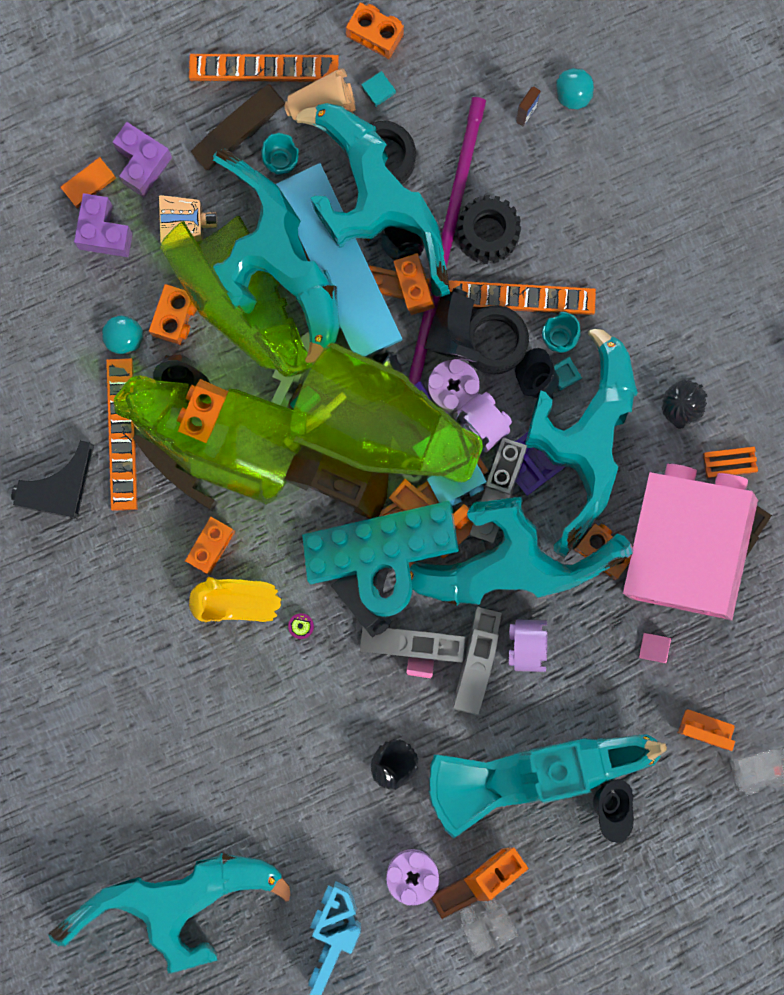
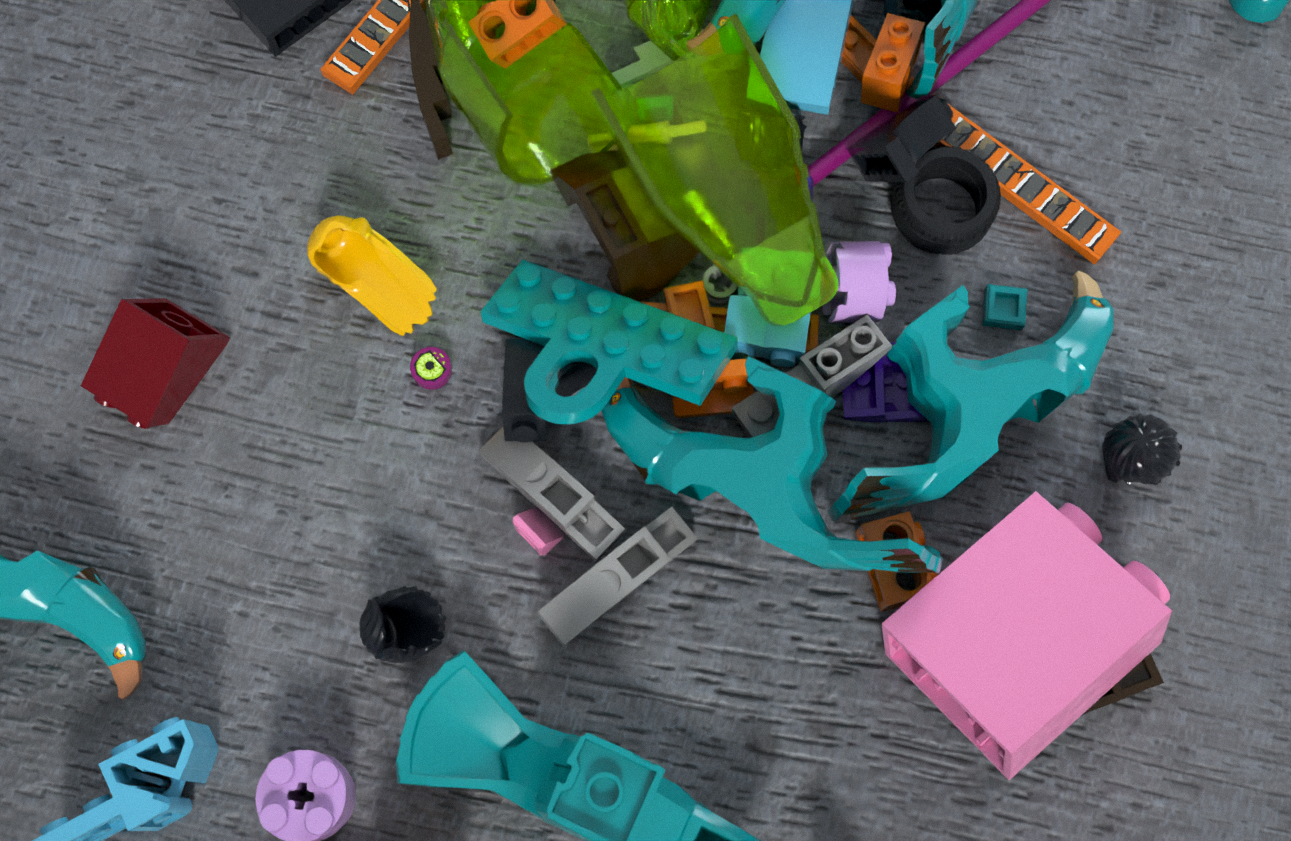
camera: 35 degrees right, 10 degrees down
orange brick [185,517,236,575] -> none
lavender brick [428,359,479,414] -> none
black tyre [457,195,521,264] -> none
lavender brick [509,619,547,672] -> none
black piece [515,348,559,399] -> none
teal hair [542,312,581,353] -> none
bright pink slope [639,633,671,663] -> none
orange tile [703,447,758,479] -> none
none -> dark red slope [80,298,230,429]

